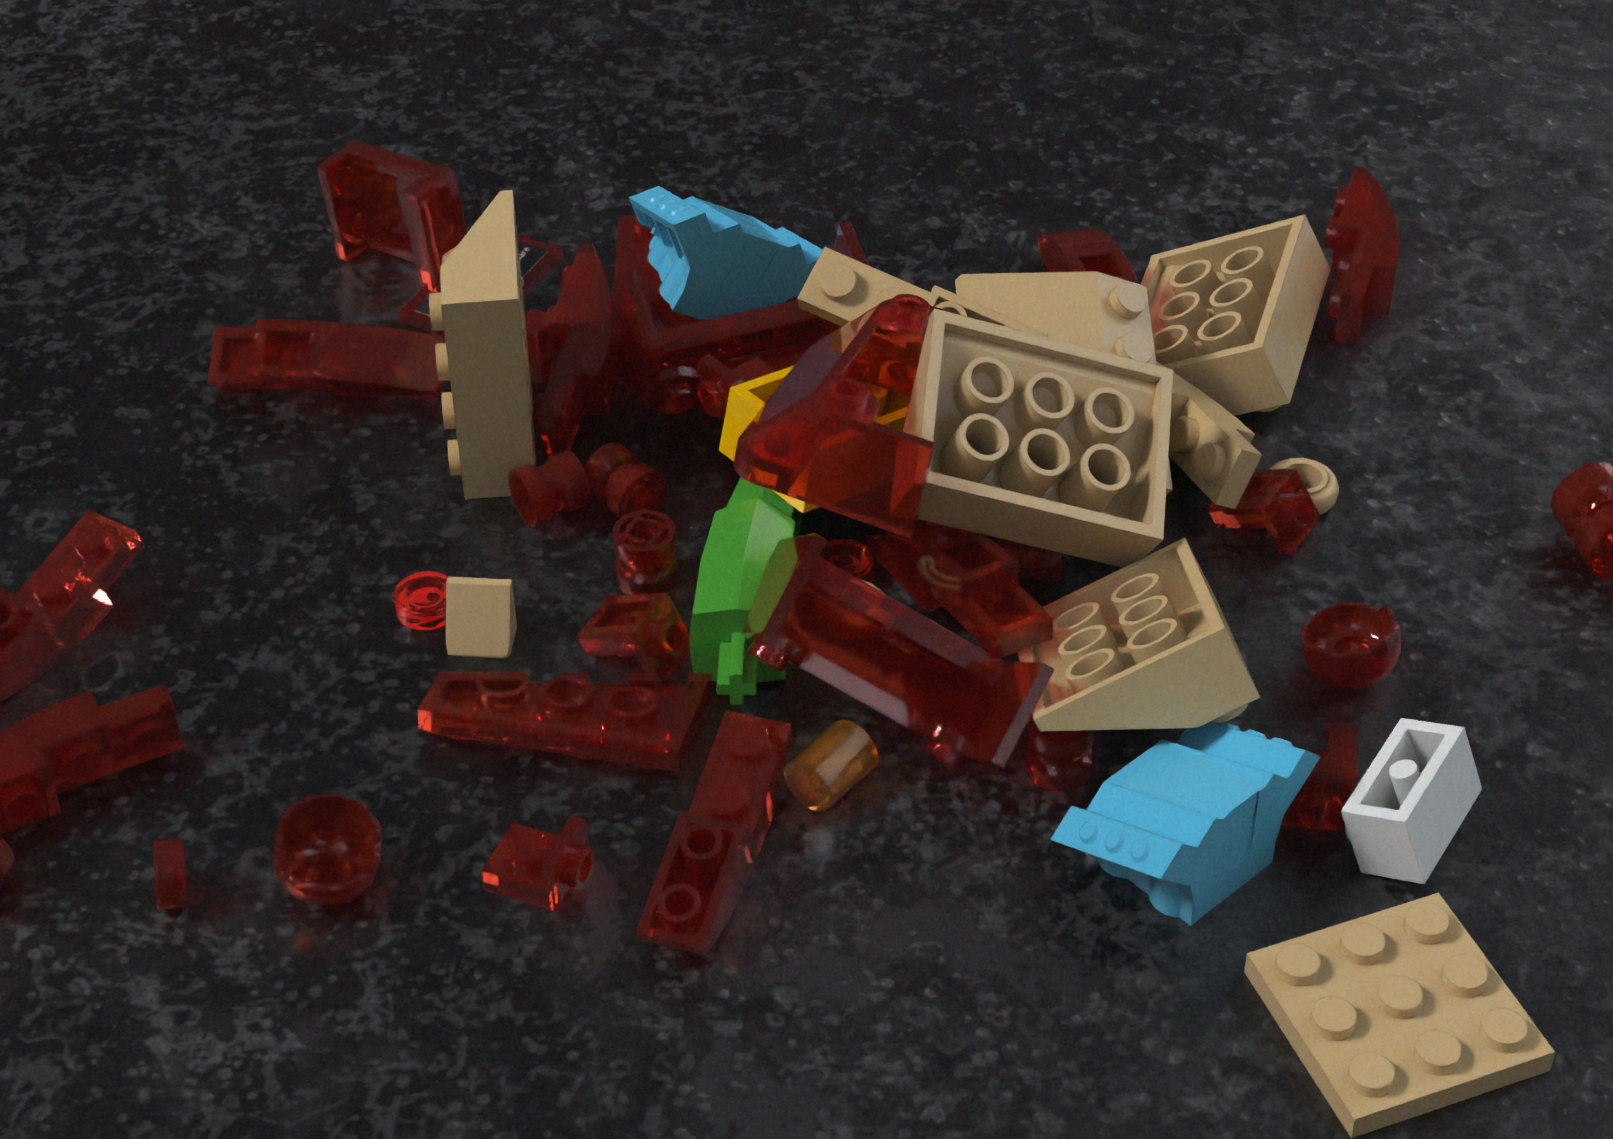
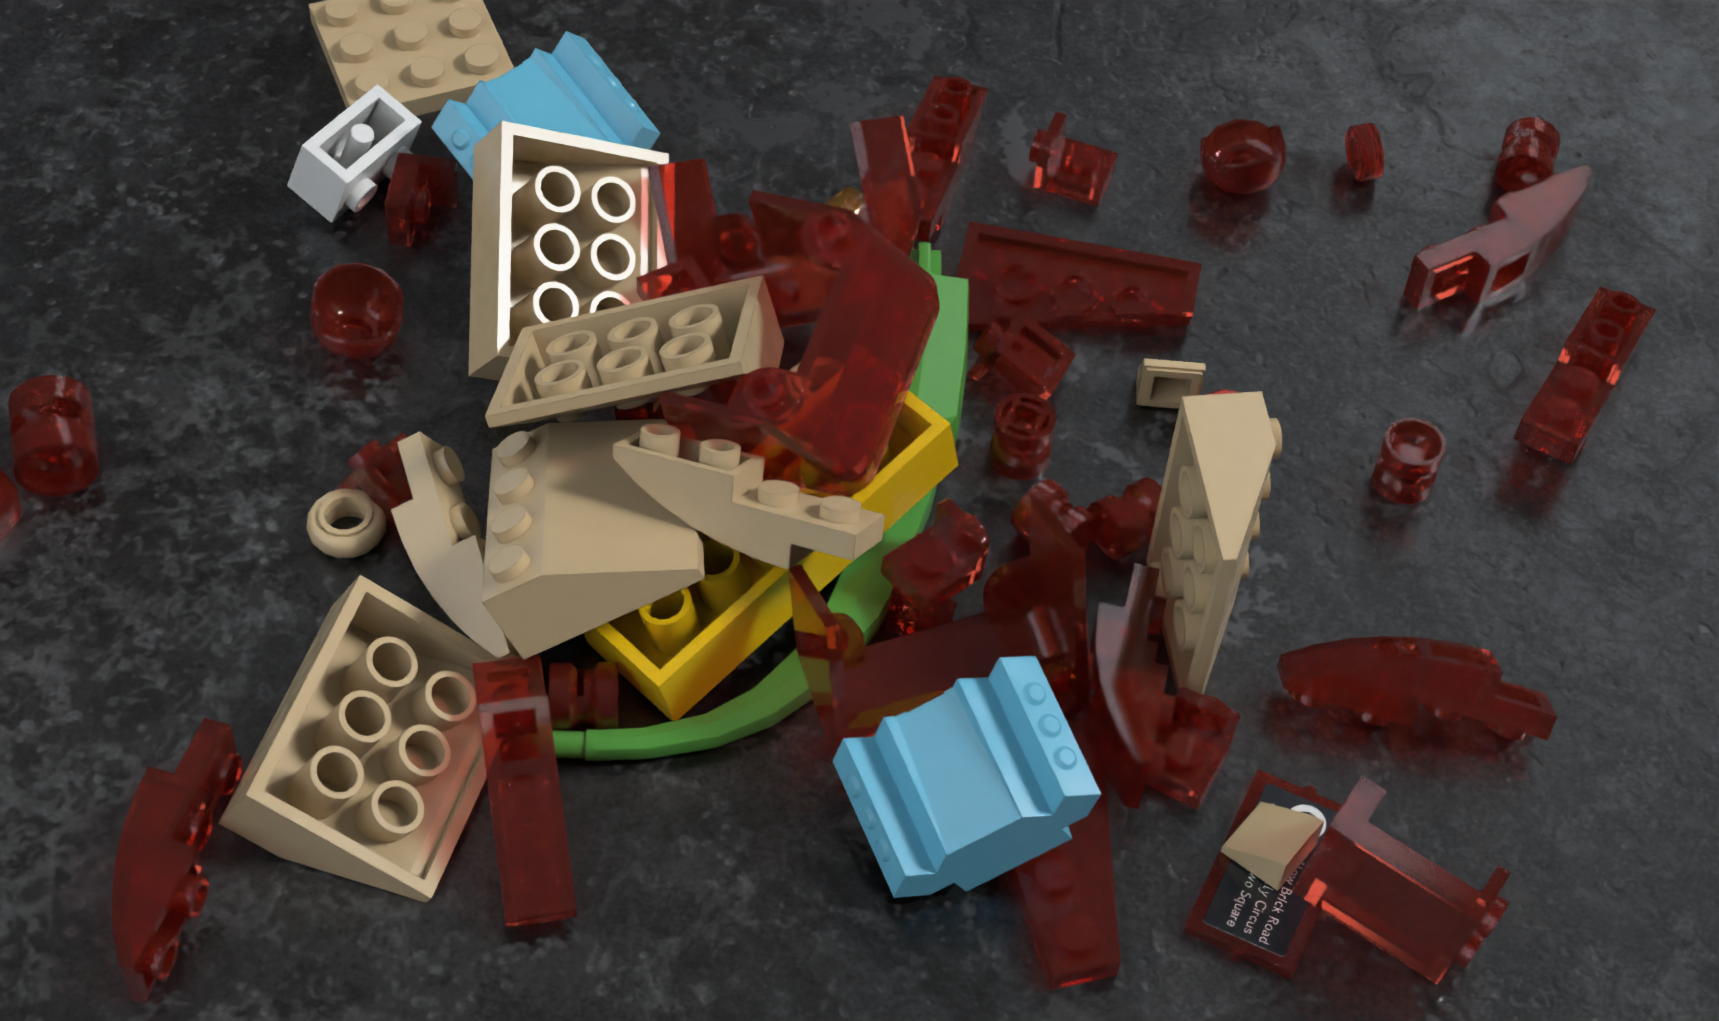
camera: 175 degrees right, 10 degrees up
none -> clear red wheel [1372,418,1447,504]

